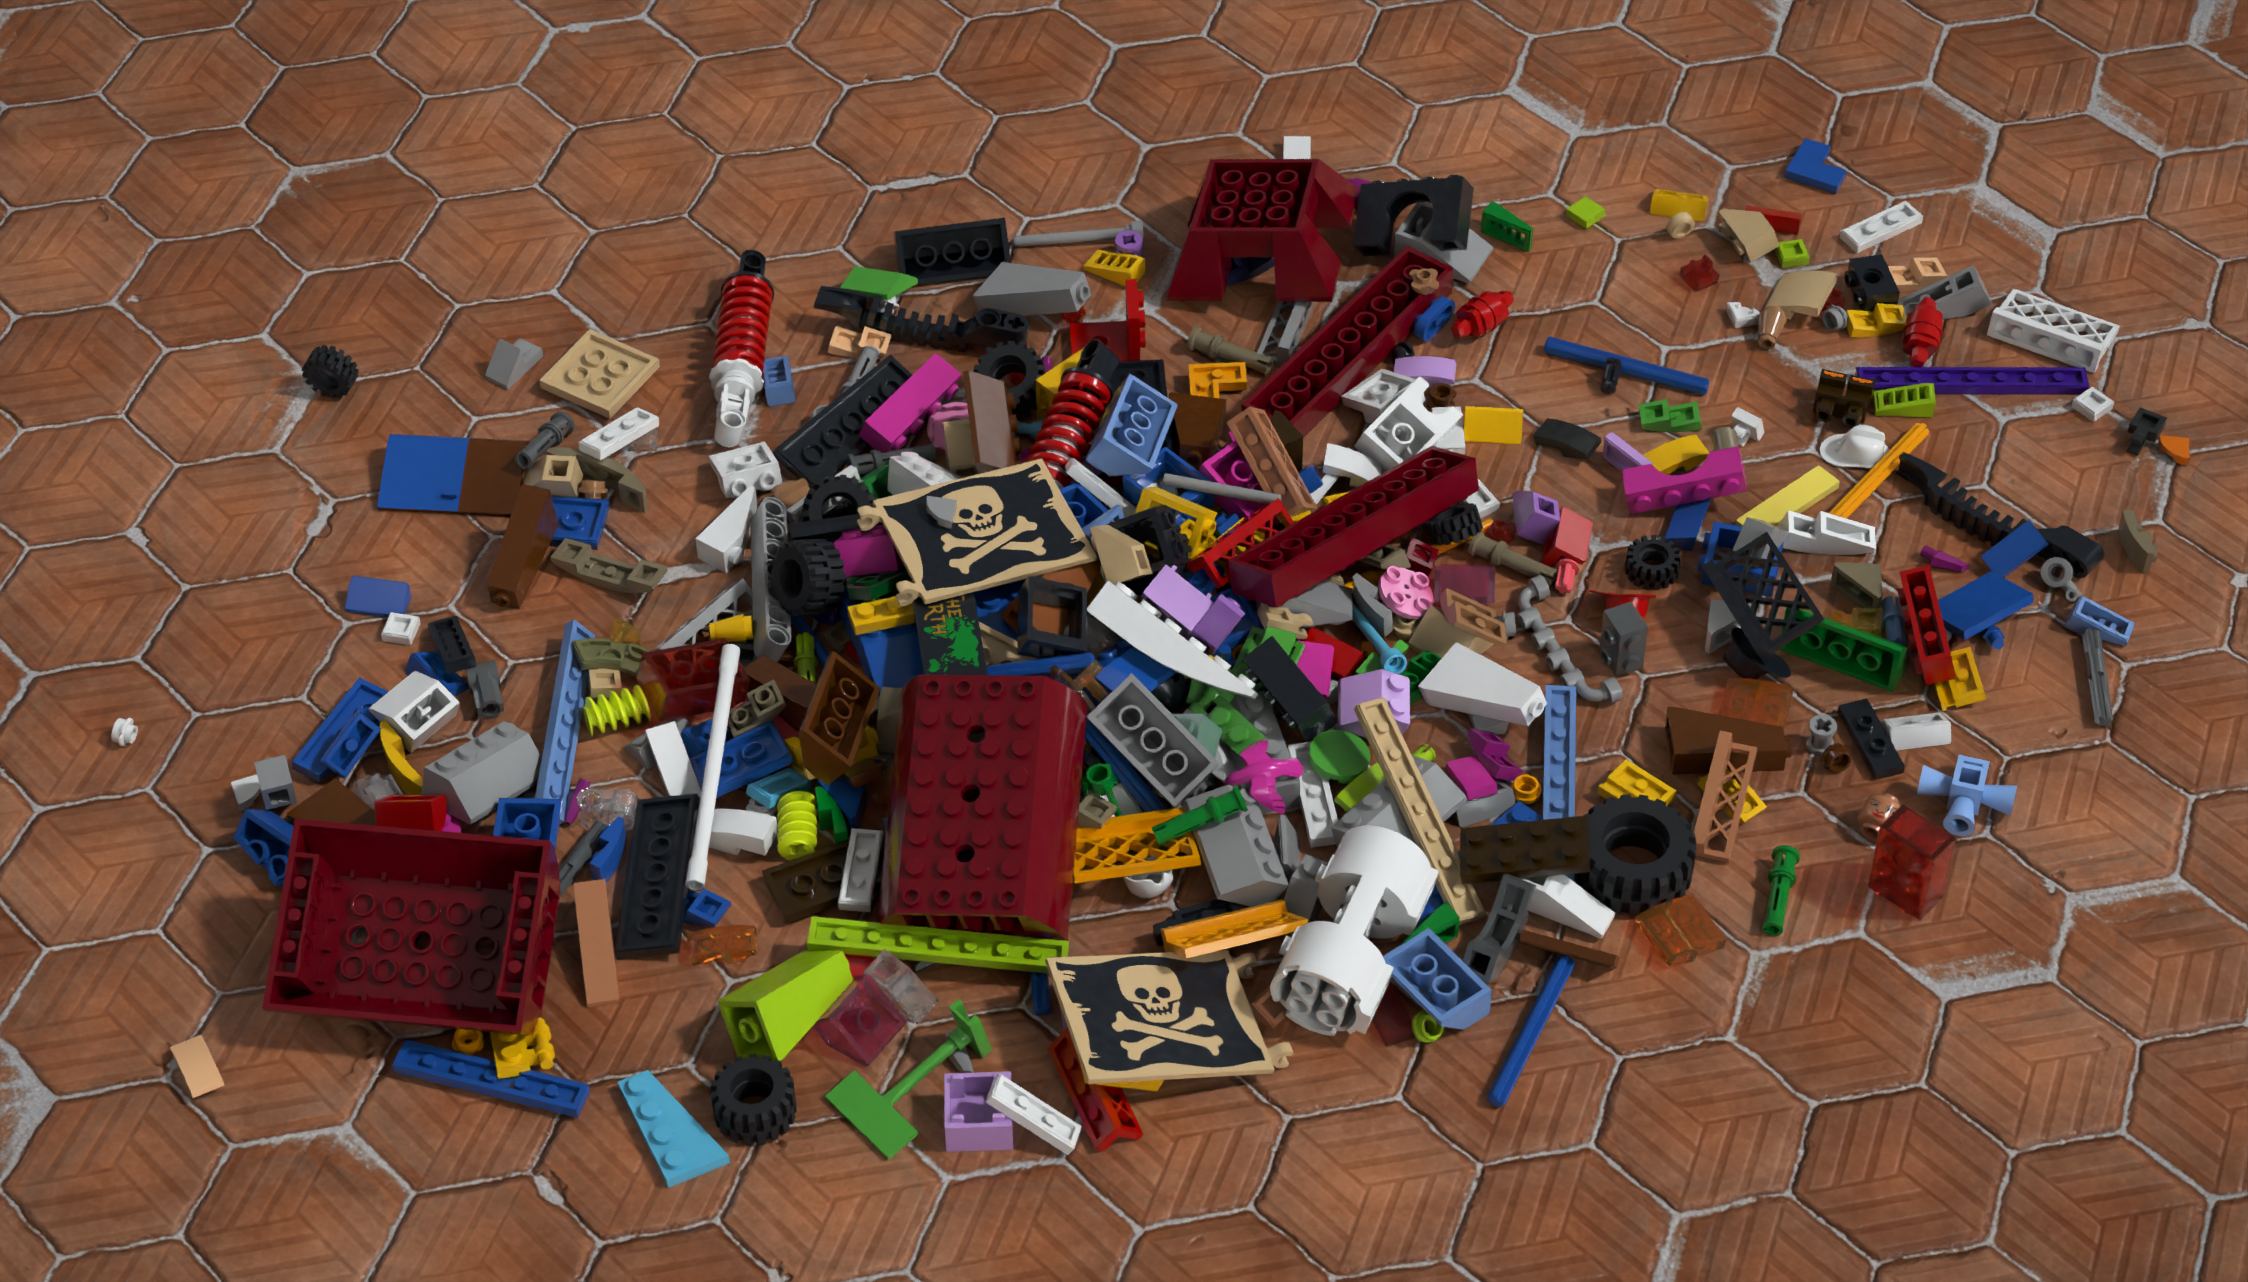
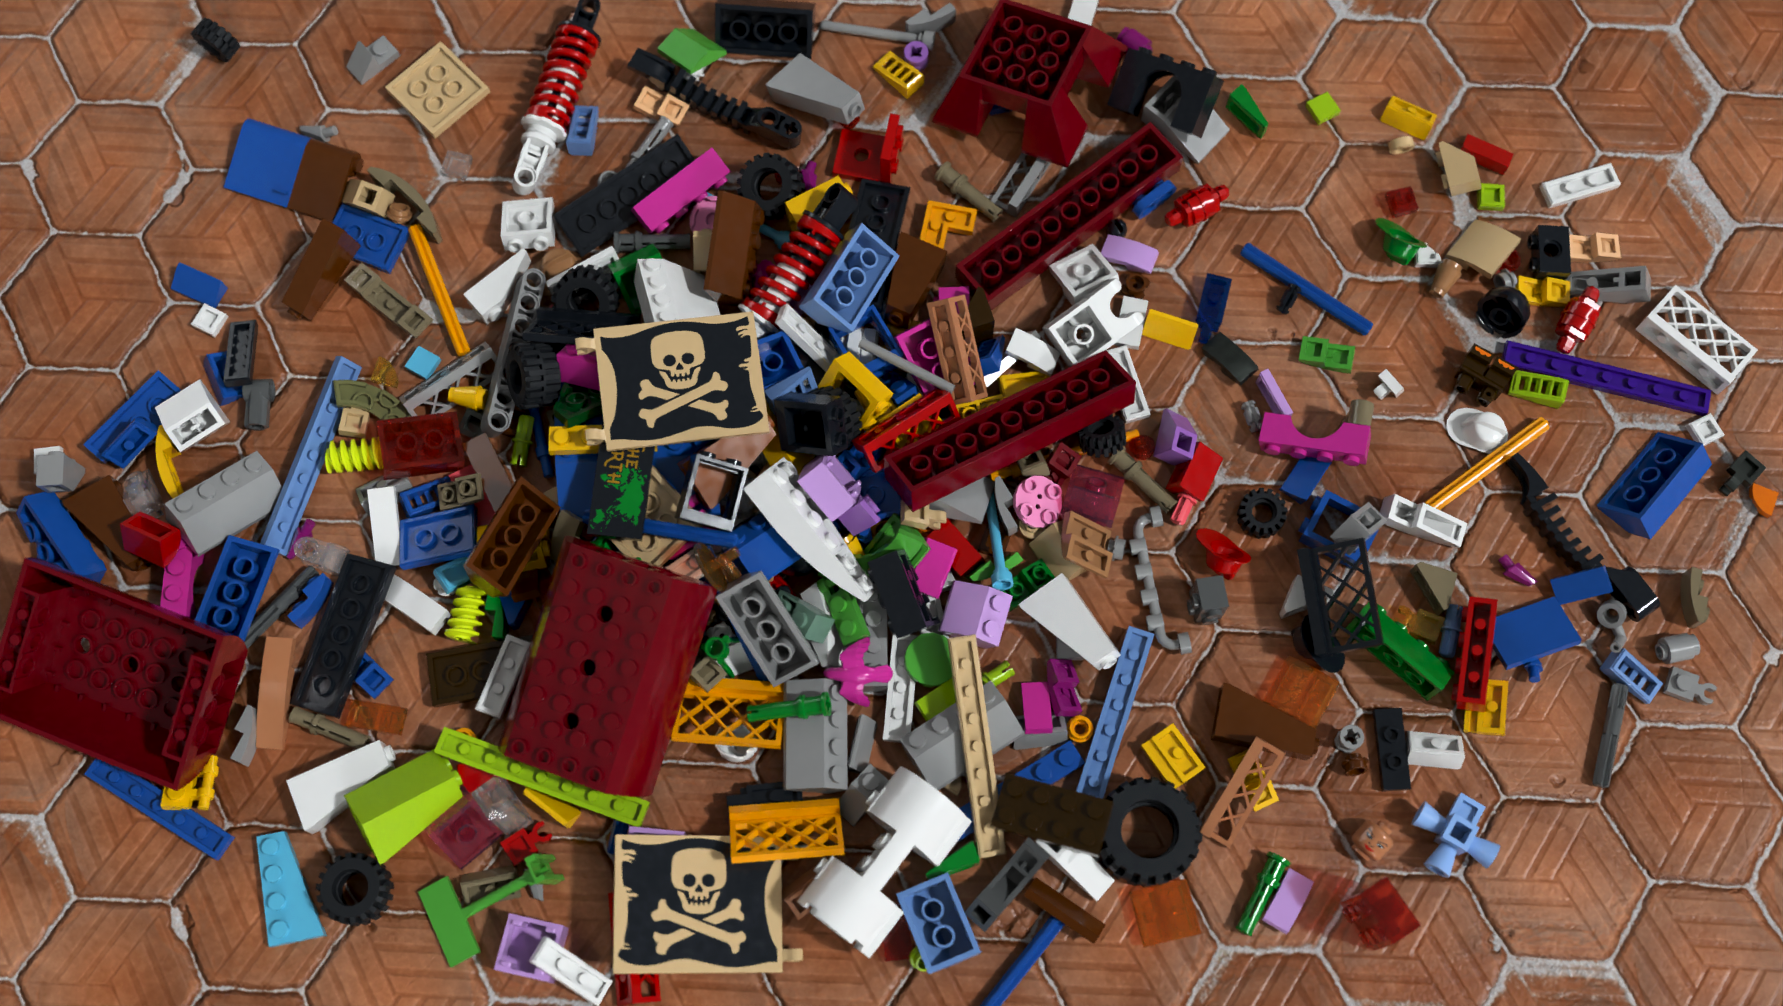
camera: 15 degrees right, 25 degrees up
dark grey pin [515,411,575,469] -> none
white tile [579,407,659,461] -> none
white piece [685,644,740,890] -> none
light grey tile [926,496,957,529] -> none
tan slope [1090,525,1153,585] -> none
medium nougat plate [1410,268,1439,295] -> none
yellow slope [1643,434,1709,475] -> none
light yellow tile [1735,465,1840,527] -> none
blue tile [1785,138,1847,194] -> none
none -> light grey slope [230,705,257,767]
none -> white slope [286,740,396,834]
none -> dark tan pin [289,706,371,749]
none -> light grey bar [299,125,338,142]
none -> medium azure tile [404,346,442,380]
none -> light orange axle [408,224,471,357]
none -> dark tan slope [460,865,522,906]
none -> red plate [500,821,552,868]
none -> yellow slope [523,787,581,829]
none -> light grey slope [905,3,956,34]
none -> clear blue hinge [1195,273,1232,344]
none -> light grey piece [1241,400,1262,433]
none -> lavender slope [1262,868,1314,935]
none -> green piece [1375,218,1427,265]
none -> black cylinder [1476,286,1530,338]
none -> blue slope [1597,432,1712,540]
none -> light grey brick [1655,633,1700,664]
none -> light grey plate [1662,666,1717,705]

